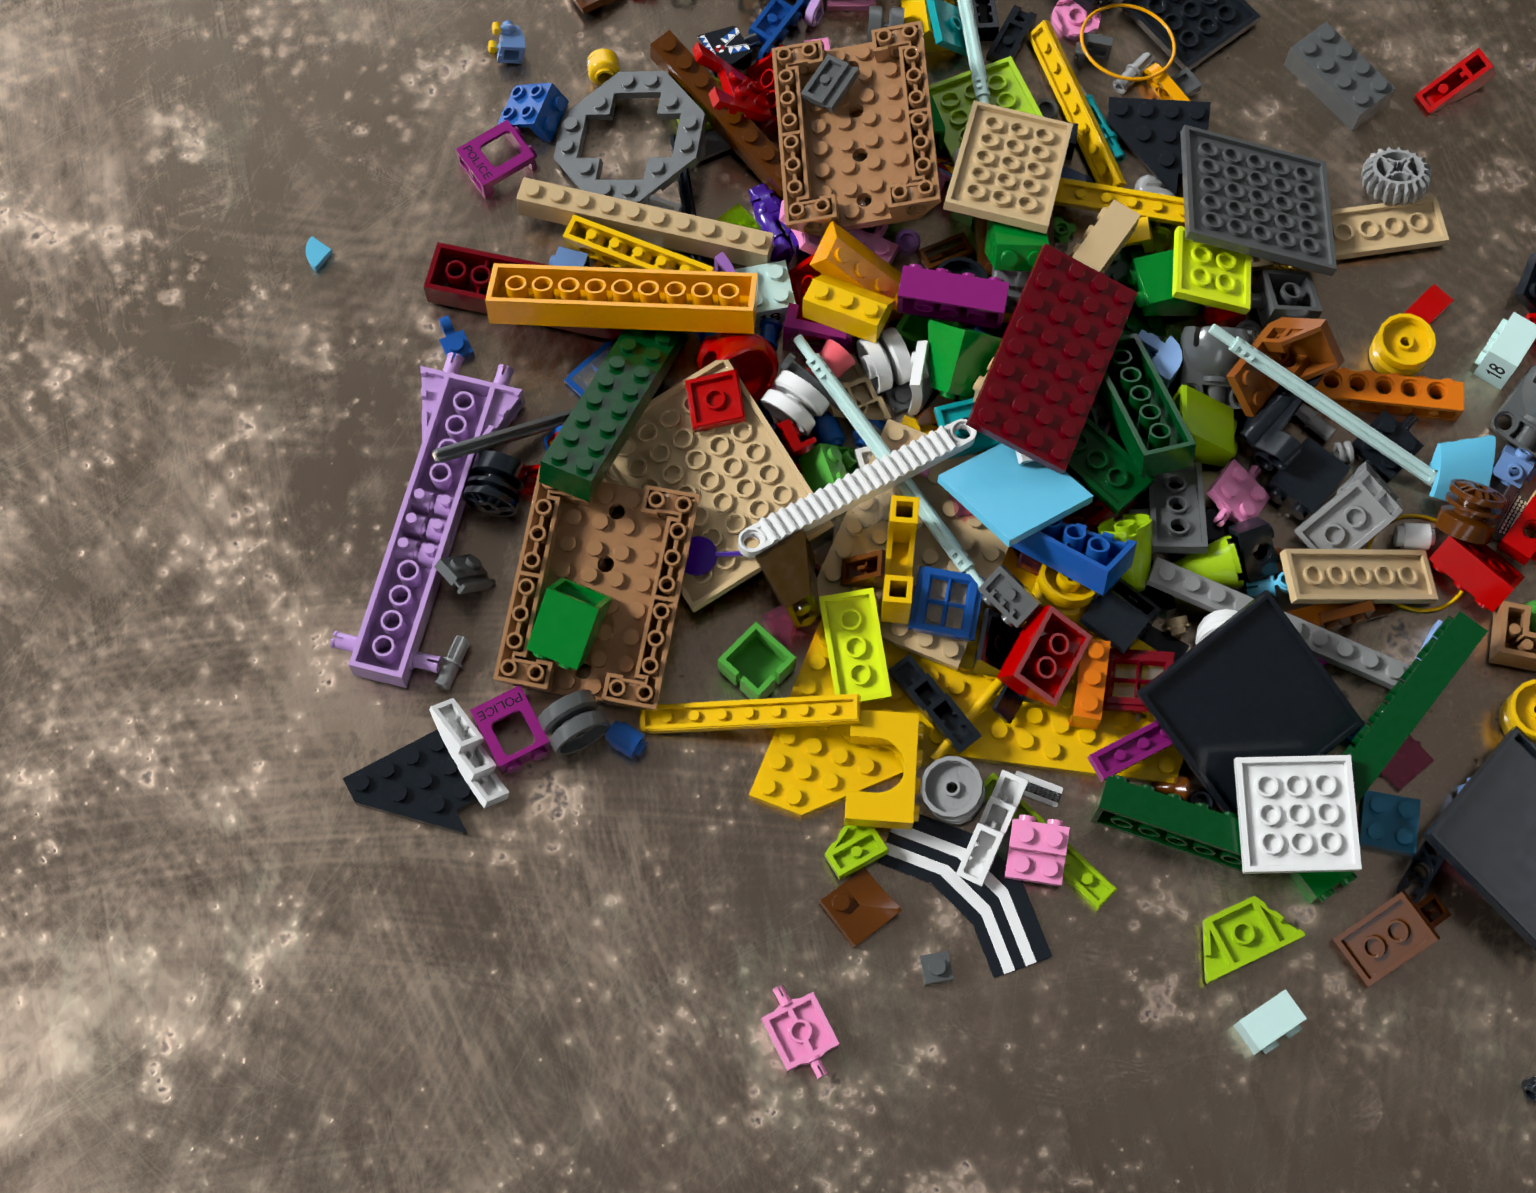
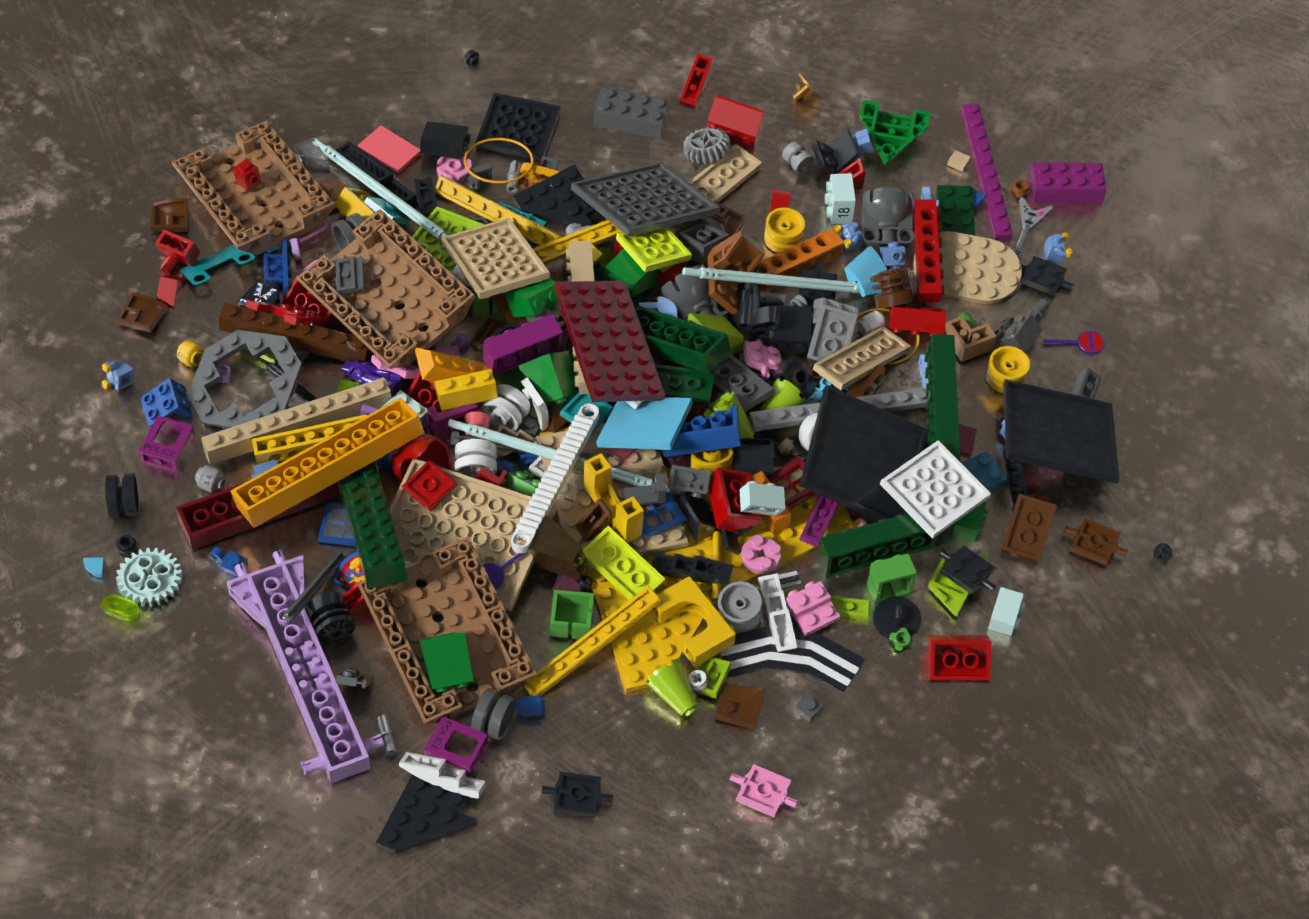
camera: 40 degrees left, 15 degrees down
none -> clear neon green plate [101,594,140,623]
none -> black wheel [105,473,139,518]
none -> light aqua gear [116,548,183,607]
none -> black plate [117,535,137,554]
none -> light grey head [195,465,226,493]
none -> lavender tile [215,364,232,384]
none -> black plate [542,772,613,818]
none -> black plate [575,574,594,592]
none -> dark grey bracket [624,473,666,505]
none -> lime cone [645,658,698,717]
none -> white bush [688,670,707,691]
none -> reddish brown plate [699,202,746,237]
none -> red slope [707,94,765,149]
none -> light aqua brick [740,481,785,516]
none -> bright pink plate [741,535,781,574]
none -> light grey wheel [782,141,815,174]
none -> medium blue piece [834,222,863,252]
none -> bright green piece [867,554,917,604]
none -> black shield [874,596,921,639]
none -> bright green plate [889,628,913,651]
none -> red slope [927,635,992,680]
none -> black plate [938,546,997,595]
none -> reddish brown plate [1063,518,1128,566]

